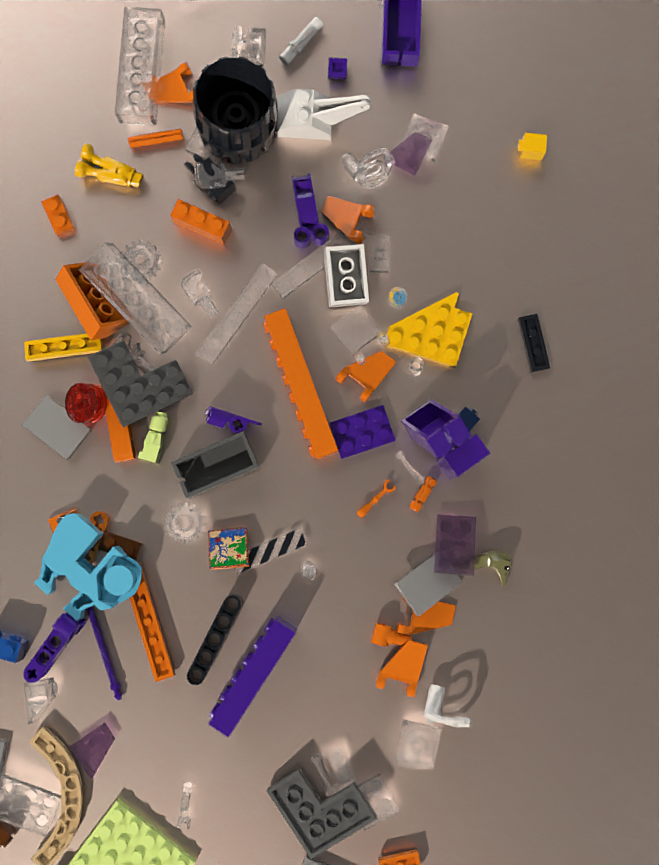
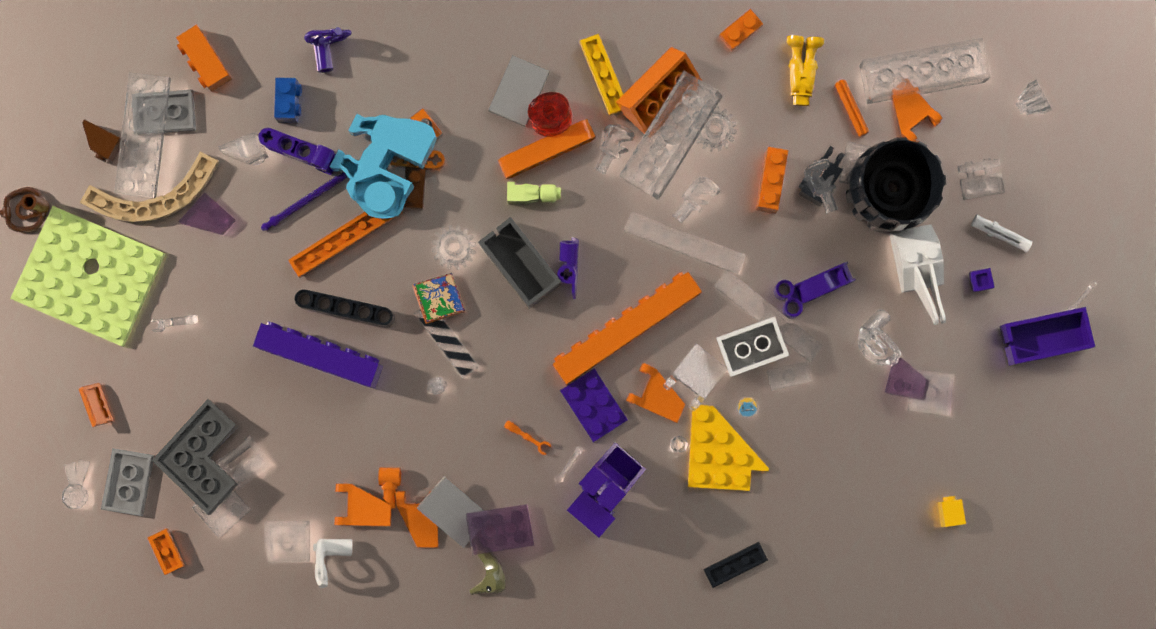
camera: 80 degrees right, 0 degrees up
dark grey plate [88,340,193,427] -> none
orange flag [321,196,375,244] -> none
orange axle [409,476,437,512] -> none
dark blue brick [458,407,480,432] -> none

